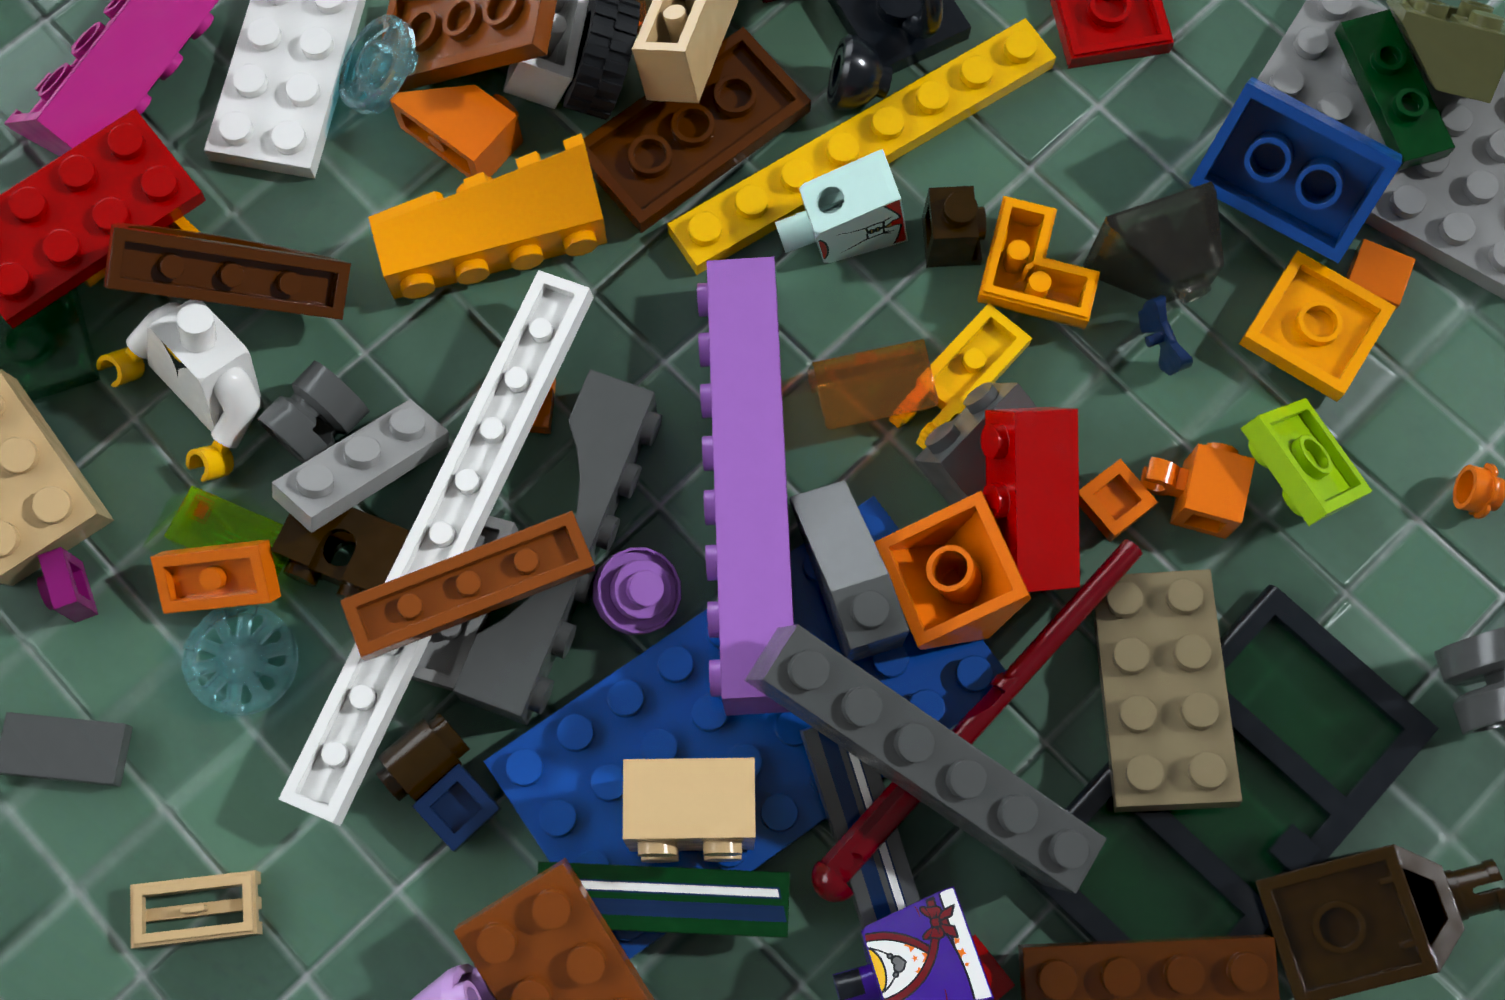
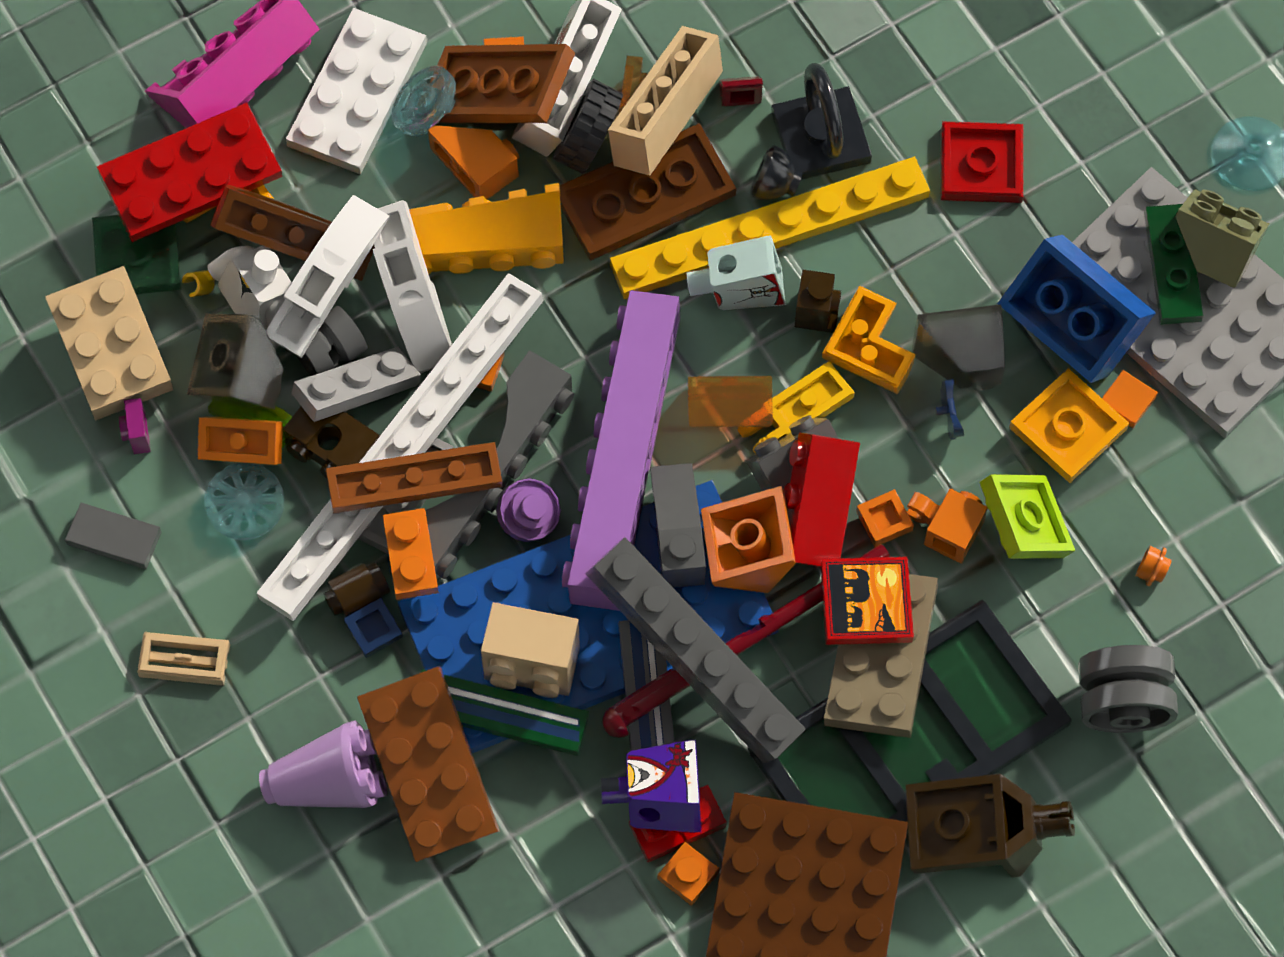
camera: 15 degrees right, 5 degrees down
none -> clear smoke slope [187,314,284,410]
none -> white slope [264,195,390,358]
none -> white slope [373,200,452,373]
none -> orange plate [383,508,439,600]
none -> tile [820,557,914,645]

